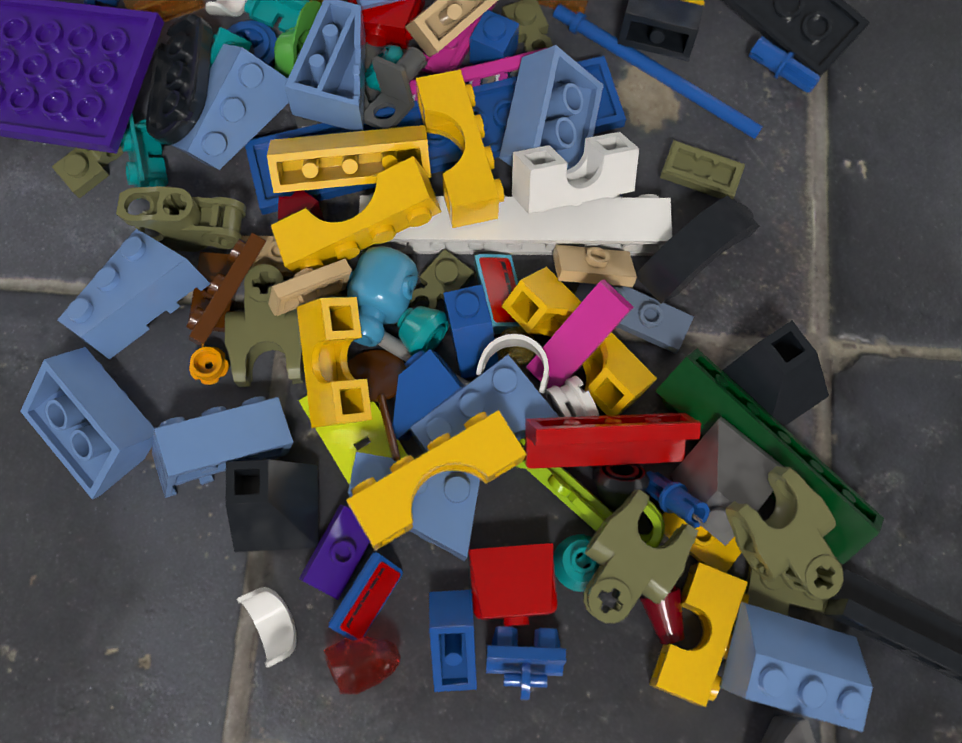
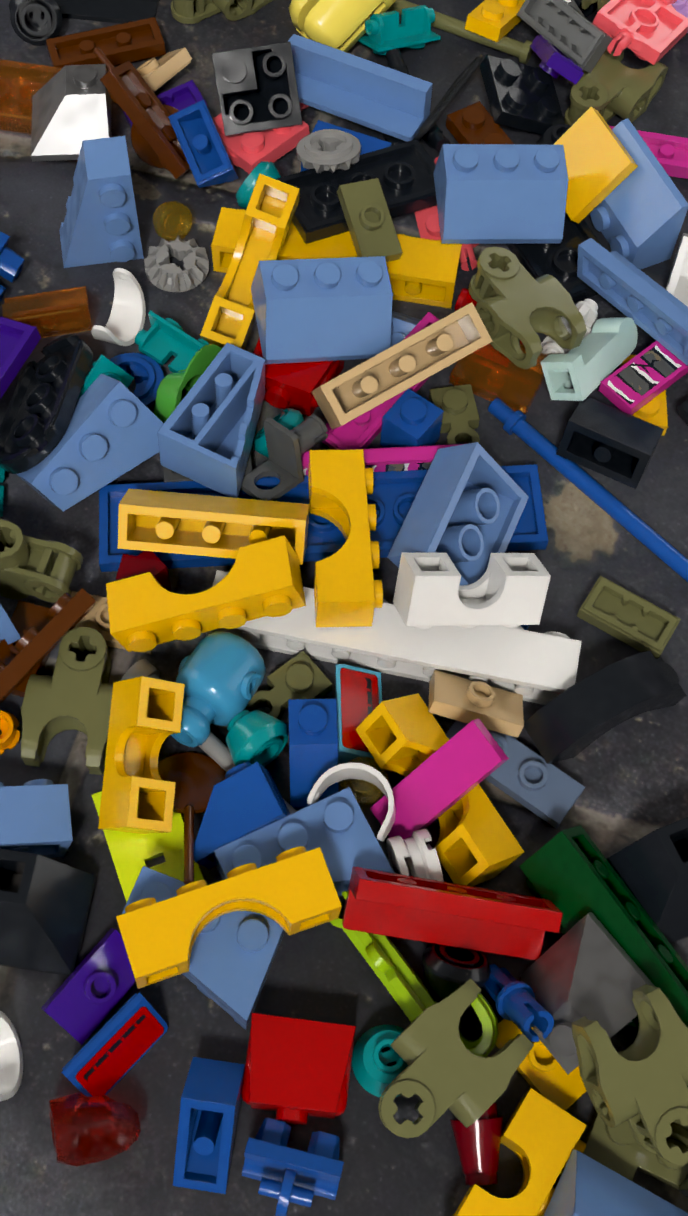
camera: 10 degrees right, 10 degrees down
tan plate [268,258,352,316] -> none

